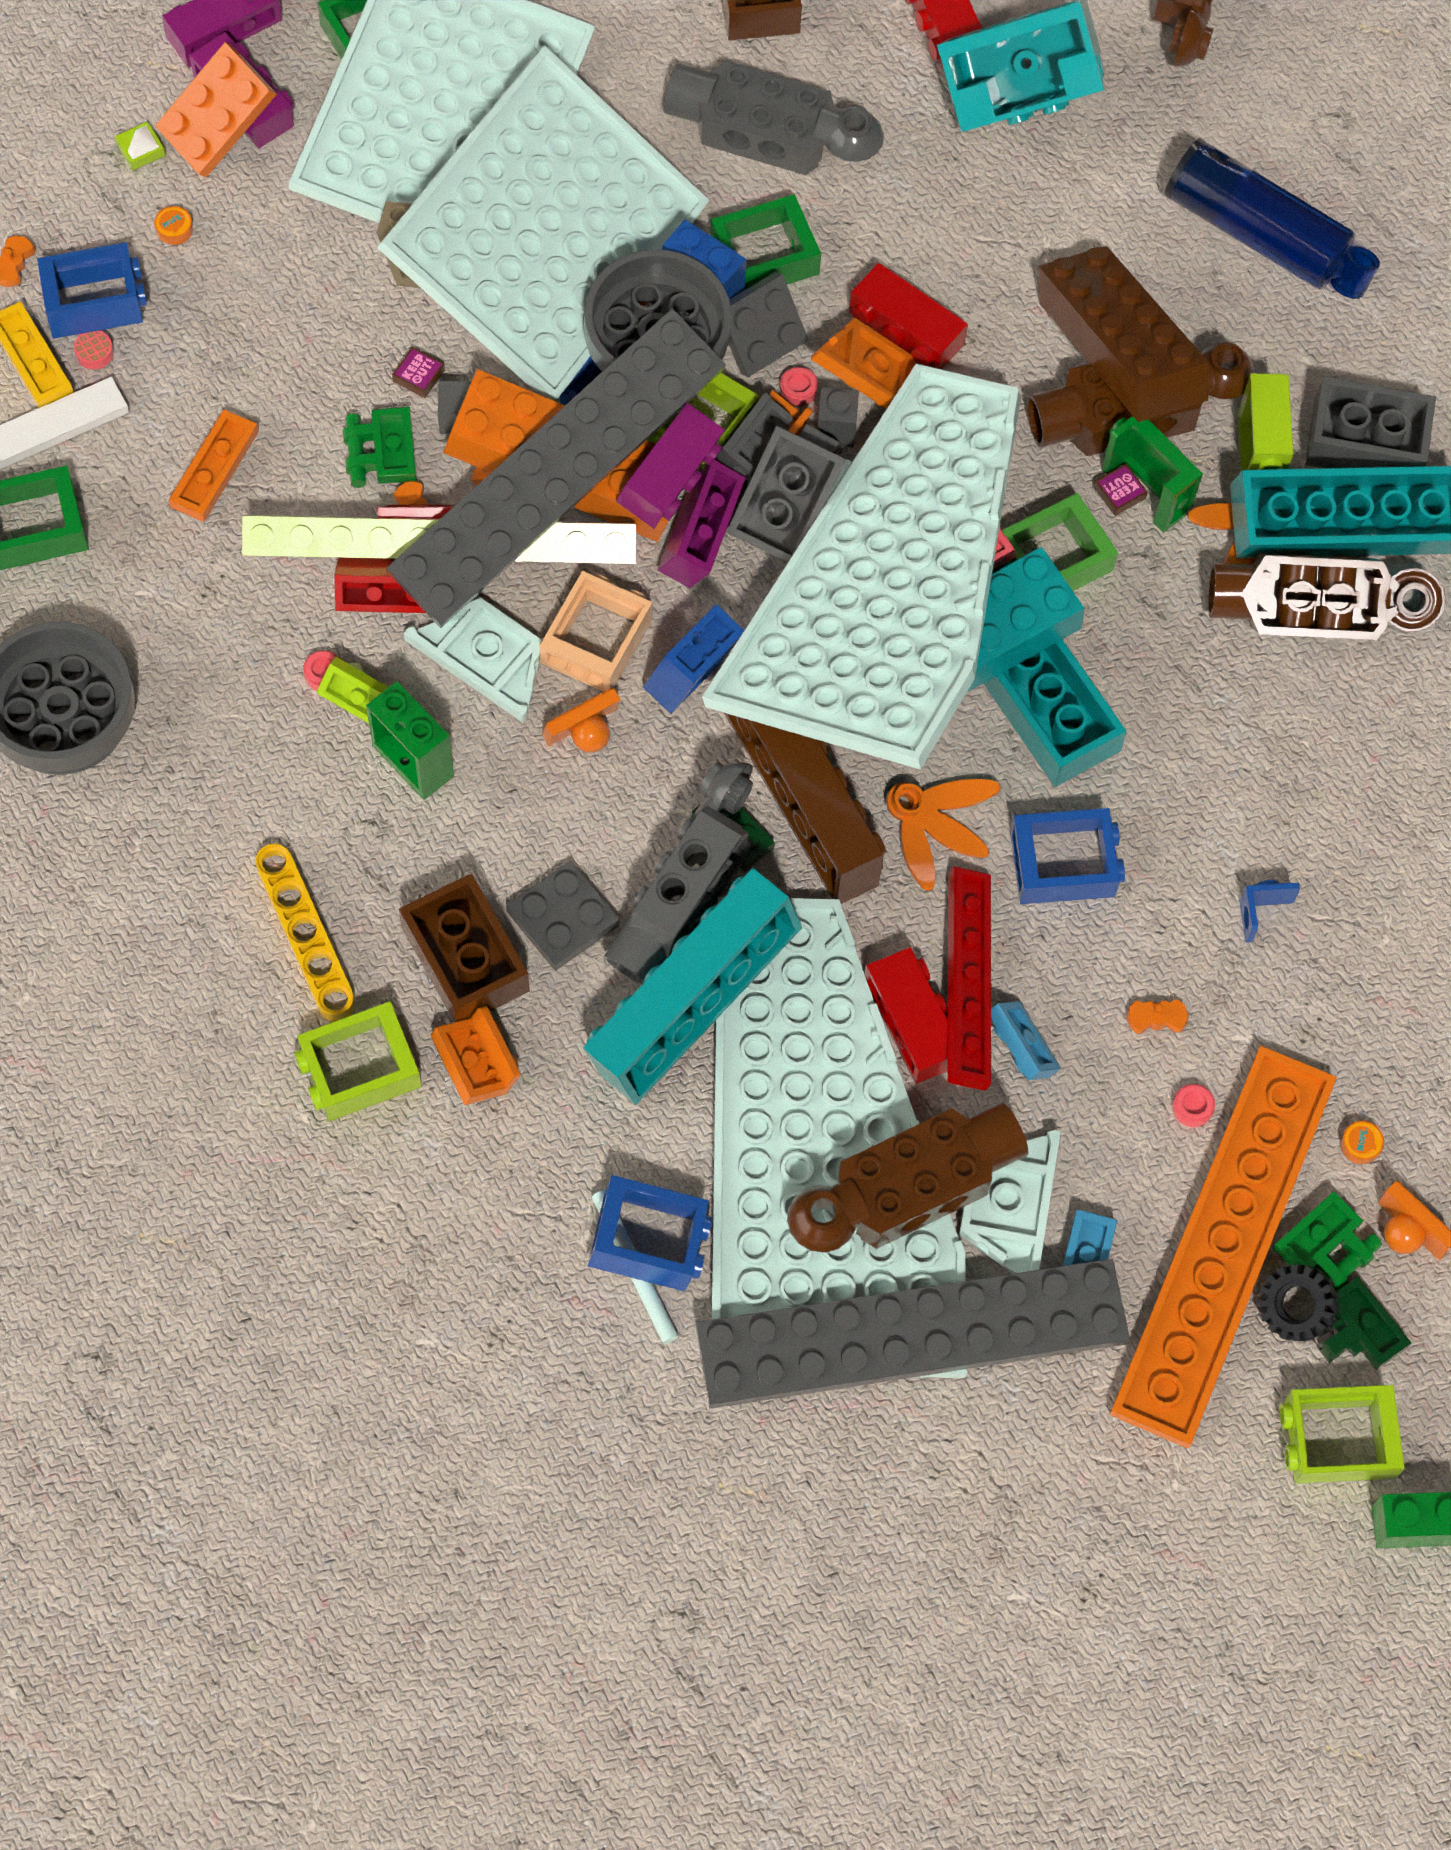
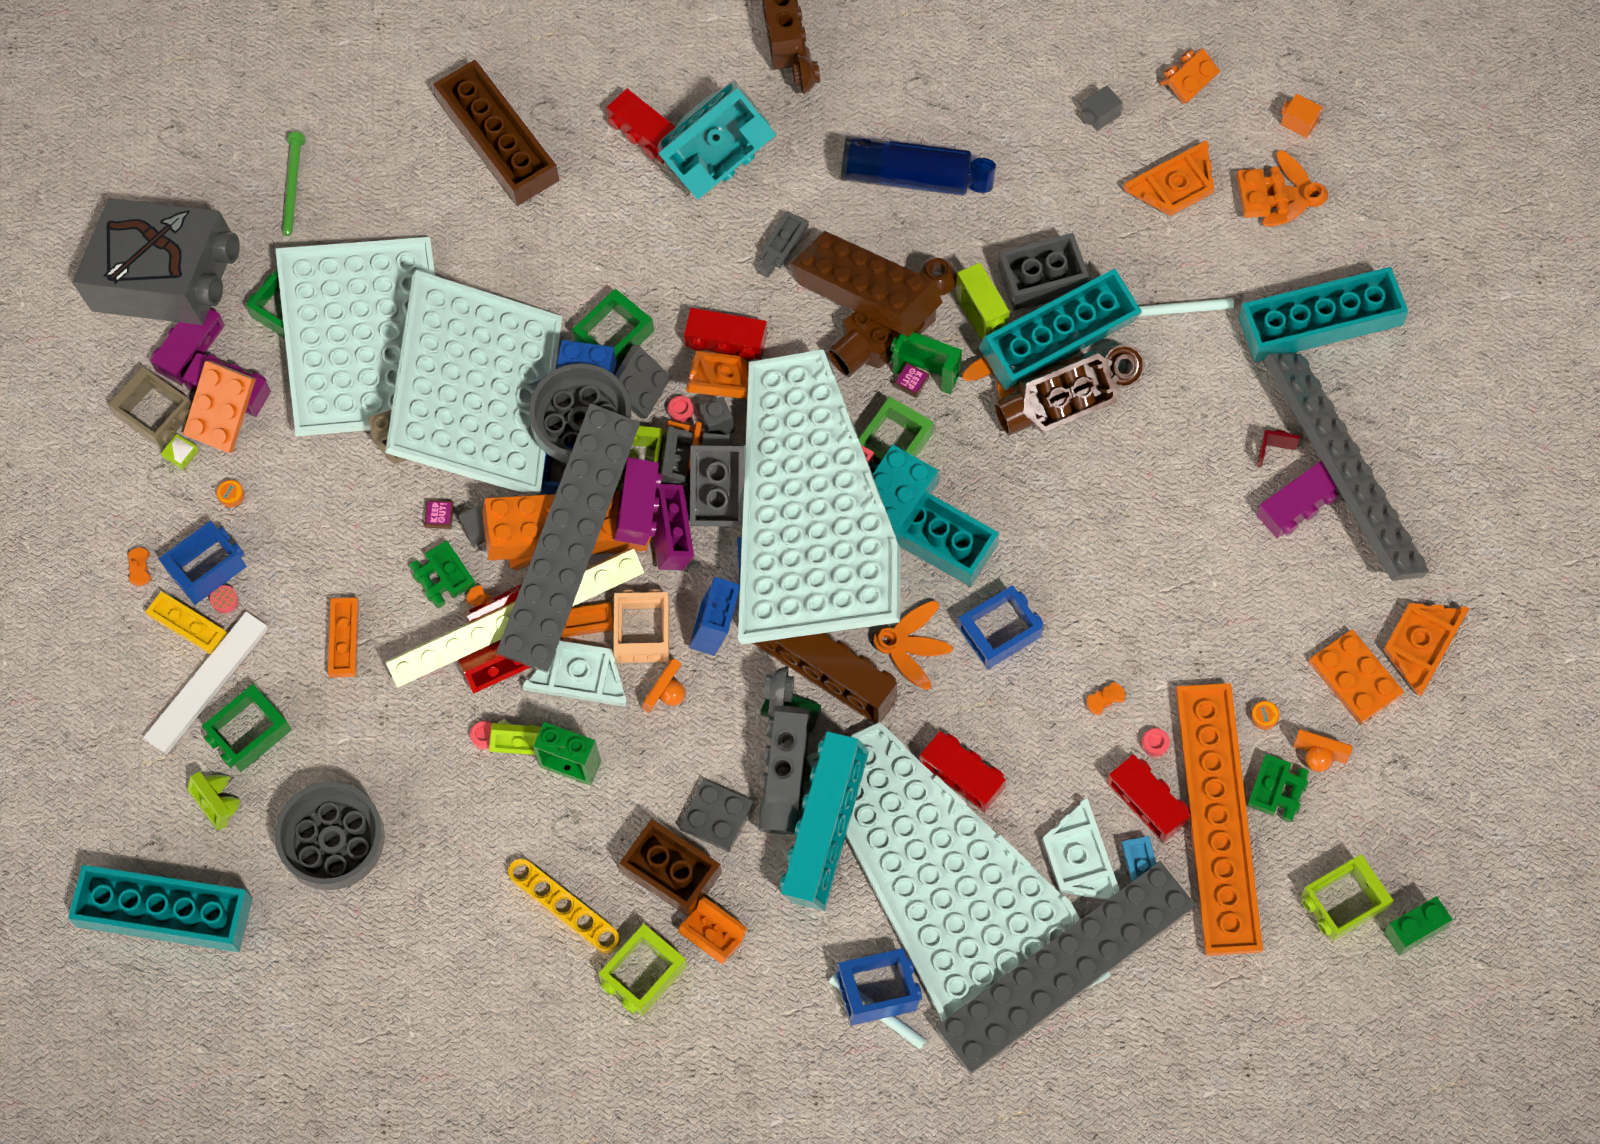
camera: 20 degrees left, 0 degrees up
dark grey brick [664,61,884,175] -> none
reddish brown brick [787,1103,1029,1253] -> none
red tile [947,866,991,1091] -> none
dark azure plate [991,1001,1061,1081] -> none
blue bracket [1240,880,1300,943] -> none
black tyre [1258,1265,1340,1341] -> none
dark green hinge [1319,1277,1412,1370] -> none
none -> dark tan window [108,366,192,448]
none -> orange tile [562,602,614,638]
none -> dark grey hinge [759,211,809,278]
none -> red brick [1107,754,1190,843]

